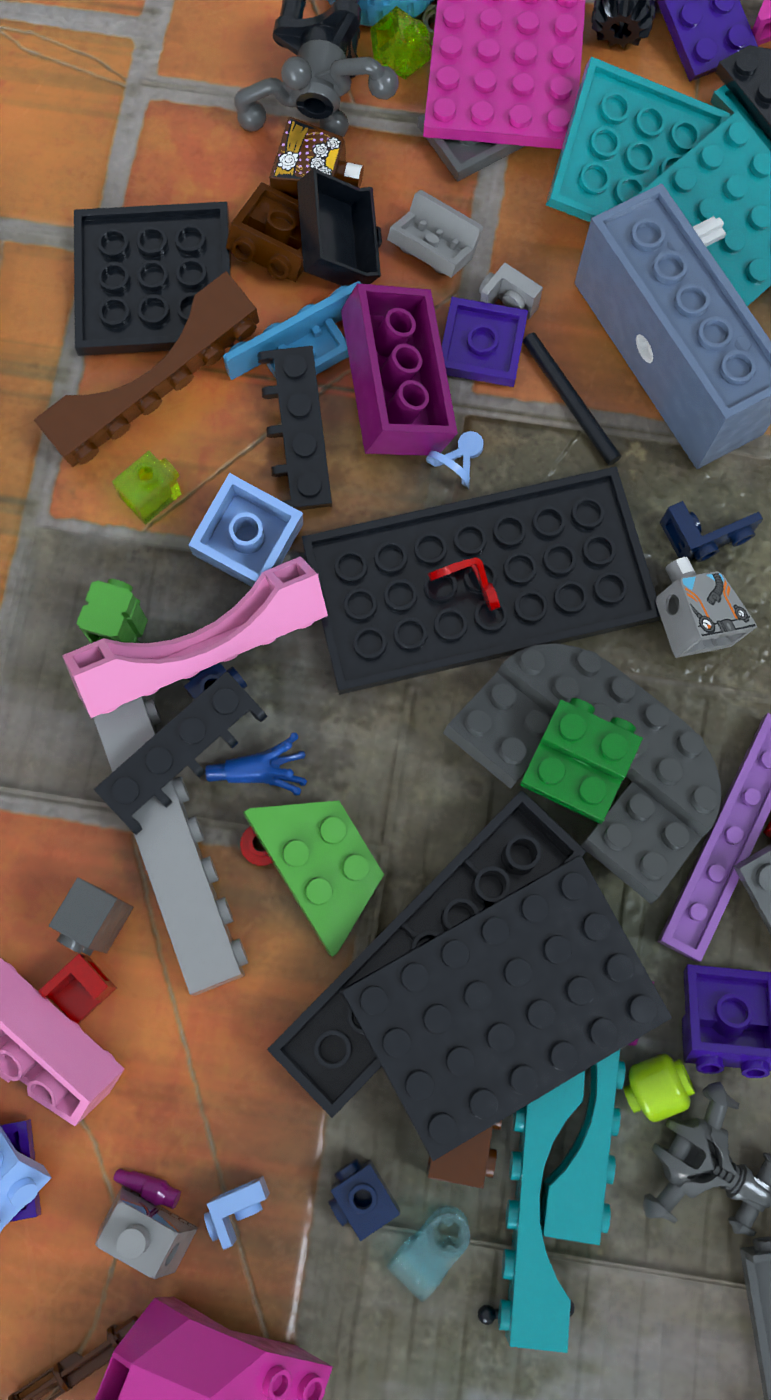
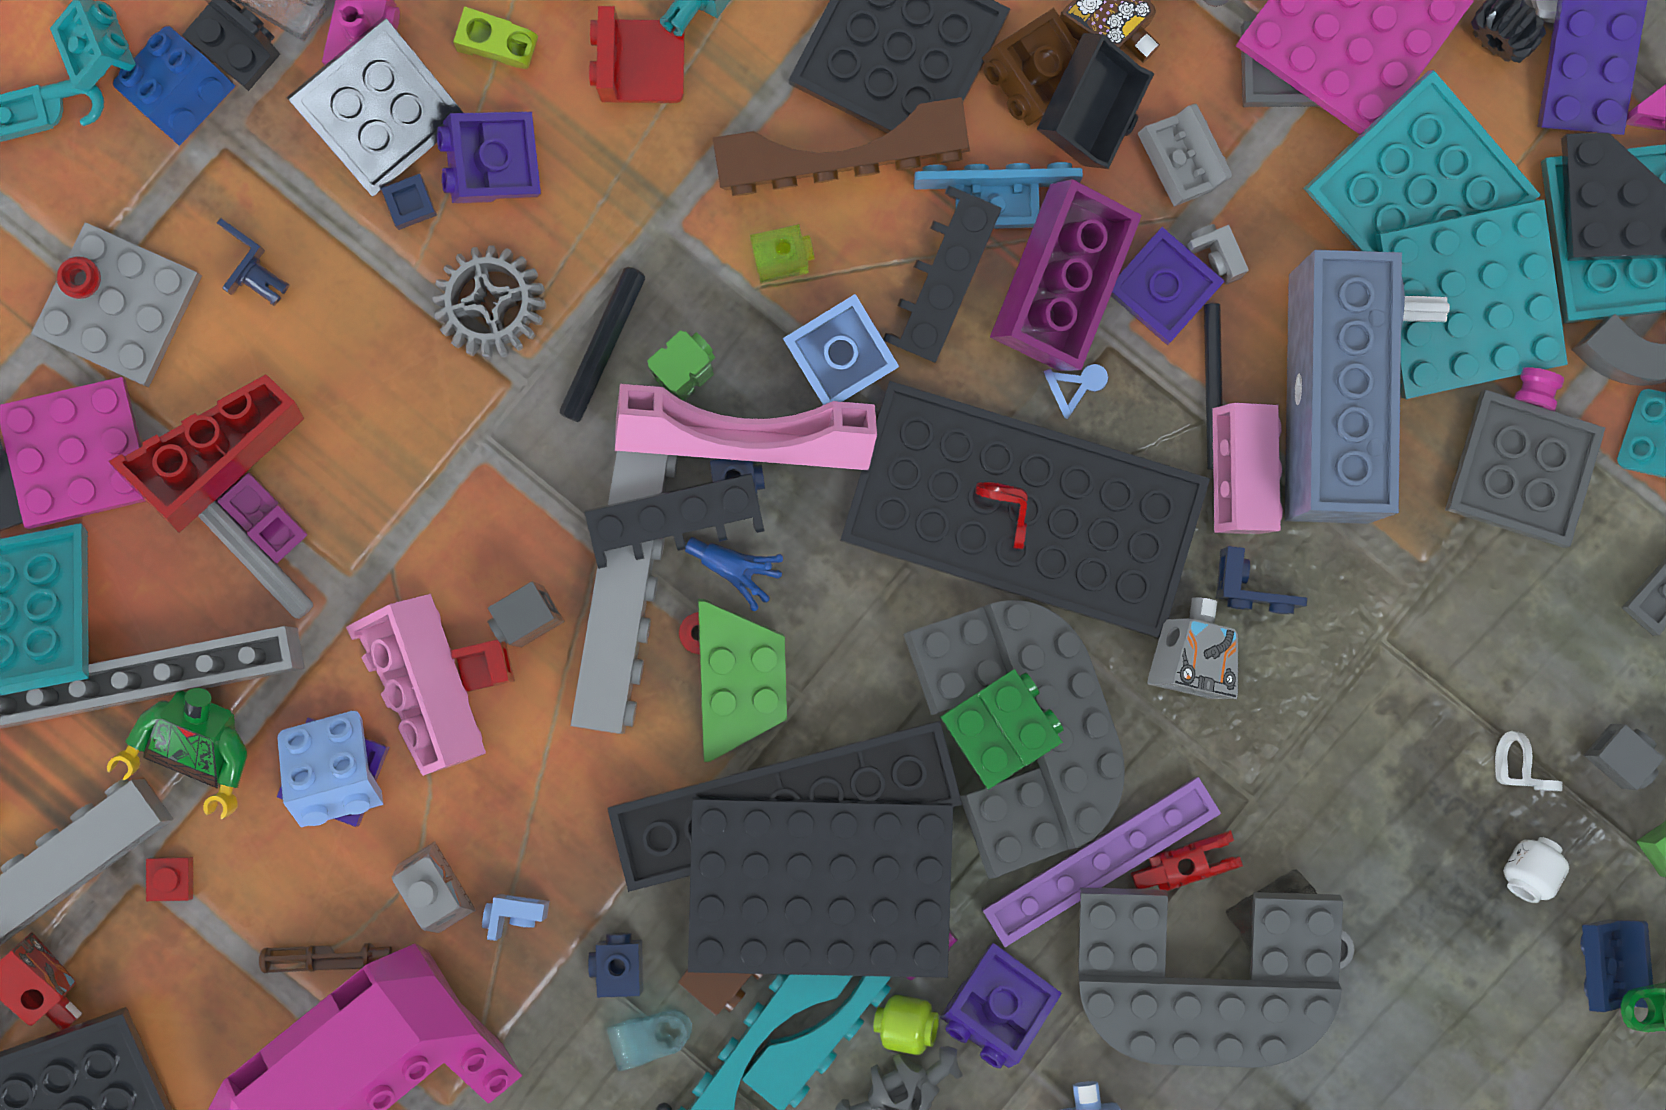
camera: 30 degrees right, 10 degrees up
magenta piece [114,1169,181,1209] -> none
none -> black axle [560,267,645,422]
none -> bright pink brick [1212,403,1283,534]

